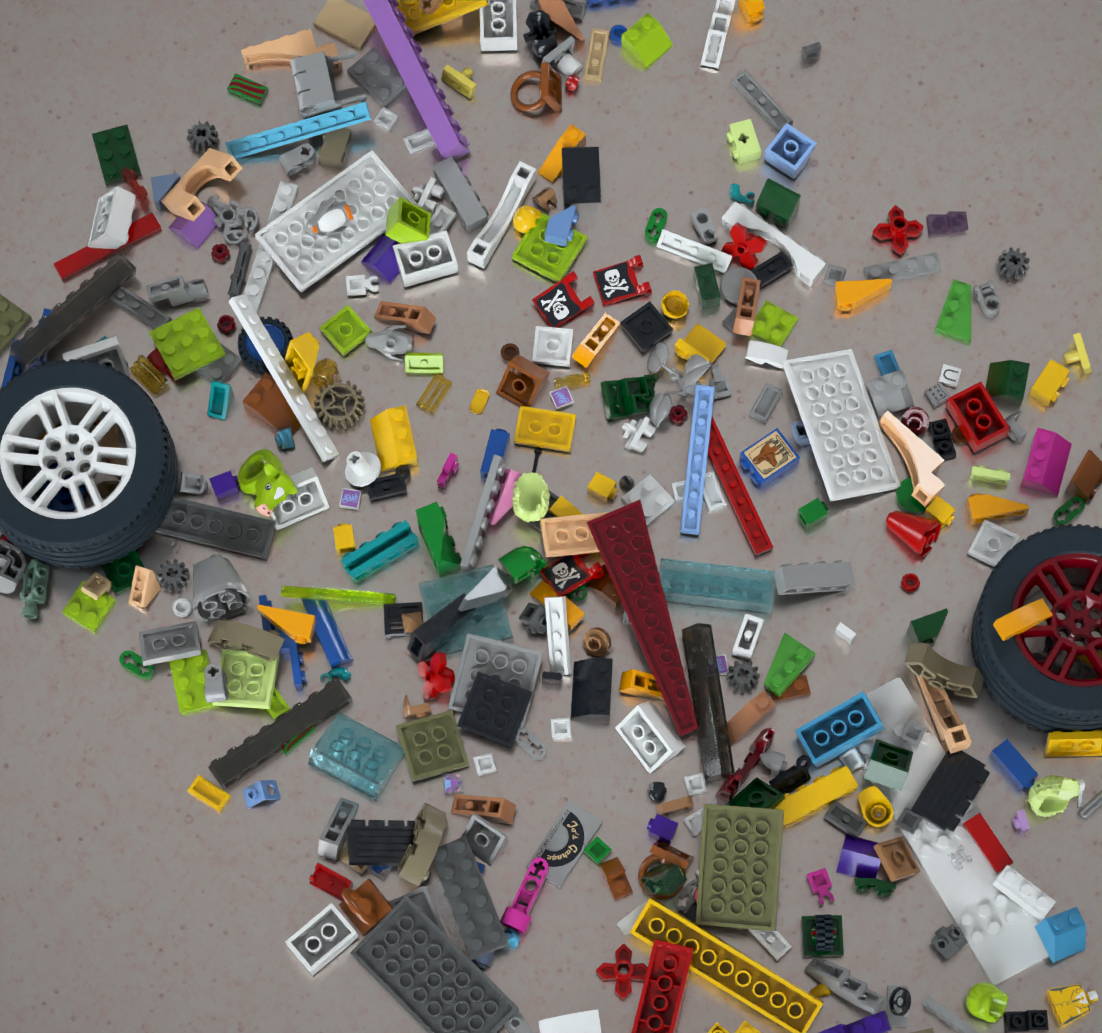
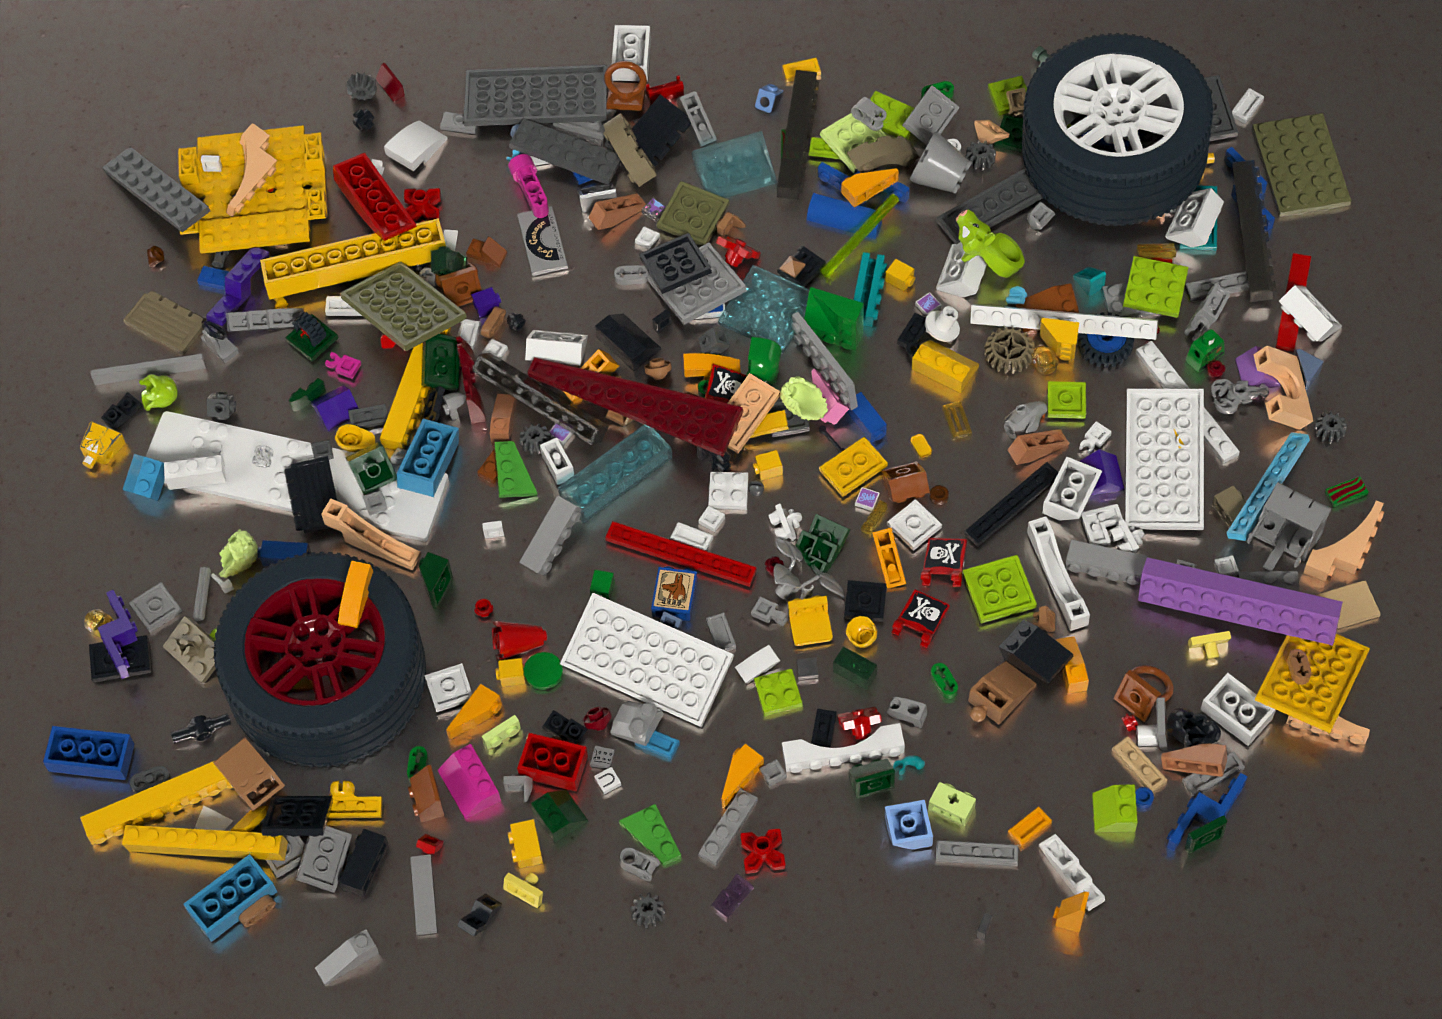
camera: 135 degrees right, 10 degrees down
dark green plate [92,124,142,185] -> none
clear red plate [121,167,148,205] -> none
dark purple brick [209,470,239,501] -> none
dark grey pin [227,242,252,297] -> none
light grey piece [279,143,316,175] -> none
animal [306,198,353,234] -> none
teal arm [320,667,351,687] -> none
lime slope [385,197,431,243] -> none
plate [405,353,443,373] -> none
black slope [407,593,477,662] -> none
dark pink plate [437,452,459,488] -> none
slope [458,566,514,611] -> none
yellow hair [513,205,541,234] -> none
medium blue slope [545,205,579,247] -> none
white plate [545,596,571,675] -> none
white tile [550,717,572,740] -> none
green plate [584,836,612,865] -> none
white plate [656,229,733,273] -> none
light blue tile [680,385,715,535] -> none
light grey tile [720,267,757,304] -> none
nougat slope [732,277,761,336] -> none
medium nougat tile [873,836,920,882] -> none
light nougat arch [878,411,945,507] -> none
dark tan brick [904,643,984,698] -> none
red tile [963,813,1014,874] -> none
lavender plate [1013,809,1030,834] -> none
none -> black plate [964,462,1059,547]
none -> medium nougat slope [968,661,1037,725]
none -> light orange tile [1008,806,1052,847]
none -> green torso [1185,329,1225,373]

